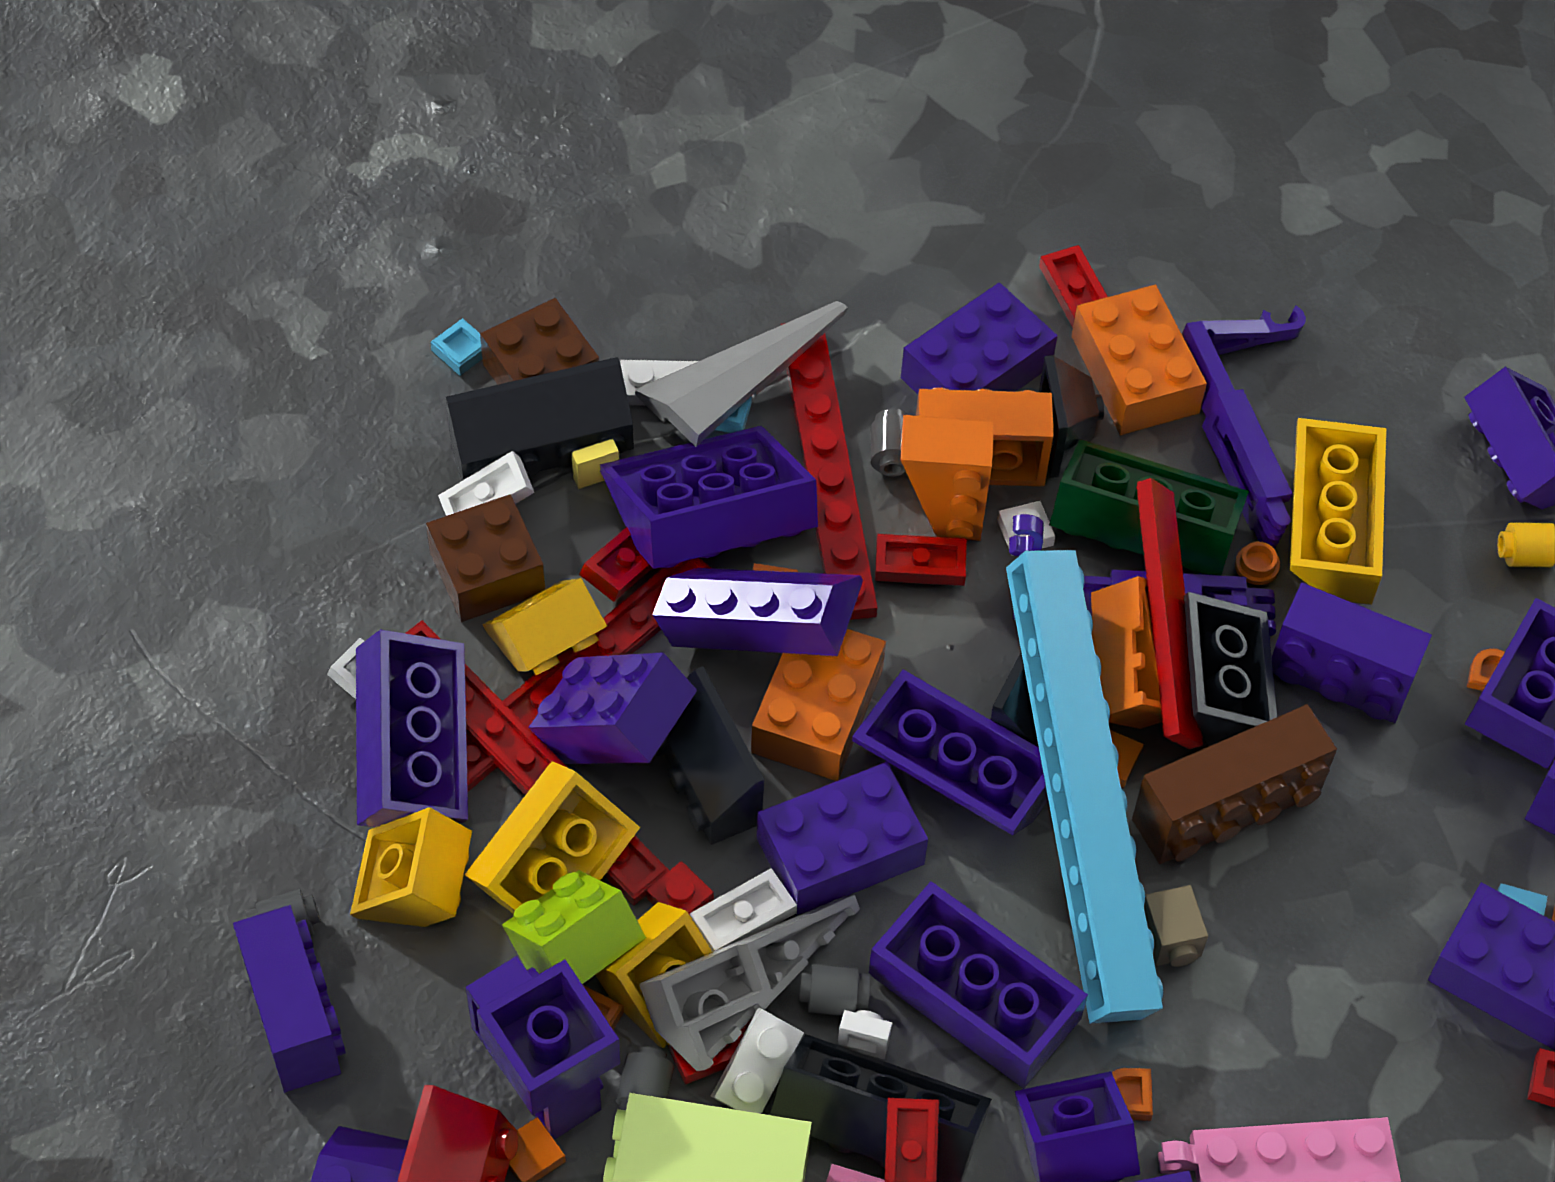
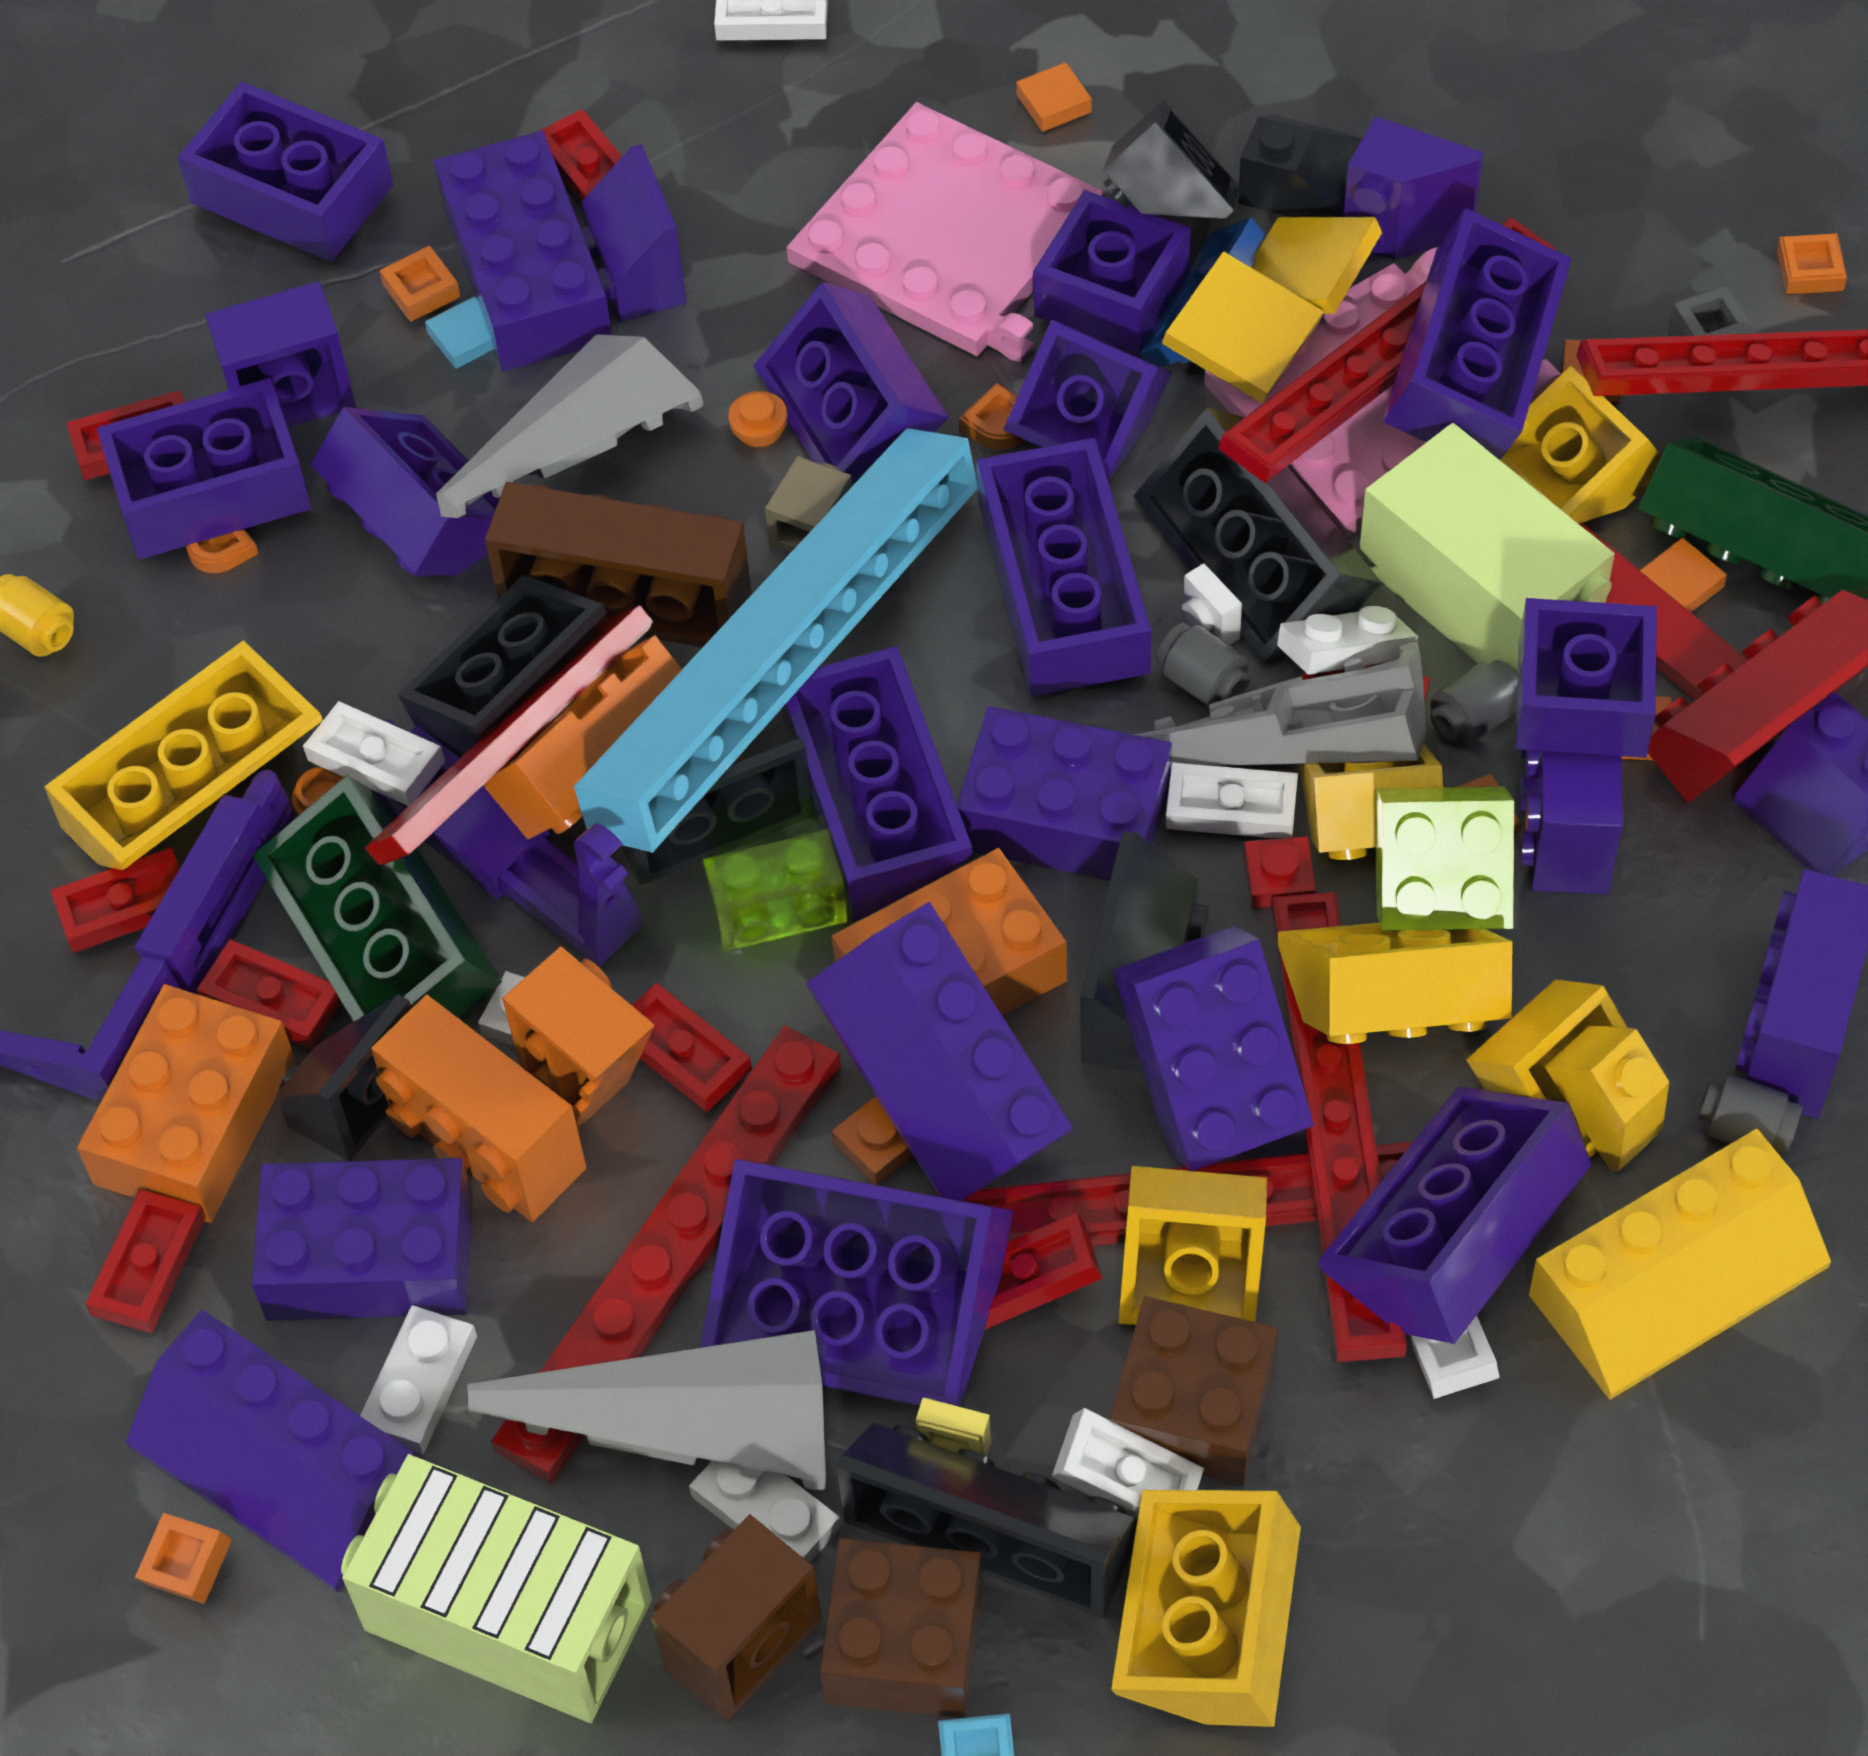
camera: 135 degrees left, 0 degrees up
dark grey brick [870,409,908,477] -> none
dark purple brick [1272,582,1432,724] -> none
none -> red plate [50,848,180,953]
none -> dark purple slope [126,1309,415,1593]
none -> orange plate [135,1512,233,1605]
none -> red plate [196,939,342,1049]
none -> white plate [303,701,445,806]
none -> dark purple slope [310,407,500,577]
none -> yellowish green brick [341,1454,652,1724]
none -> white plate [360,1305,477,1455]
none -> light grey wedge [436,334,703,518]
none -> dark purple slope [580,144,687,322]
none -> reddish brown brick [651,1514,822,1722]
none -> clear neon green brick [703,829,847,952]
none -> orange plate [728,391,788,447]
none -> dark purple slope [753,282,948,484]
none -> yellow slope [1111,1490,1301,1727]
none -> yellow slope [1529,1128,1831,1400]
none -> yellow slope [1544,1025,1669,1172]

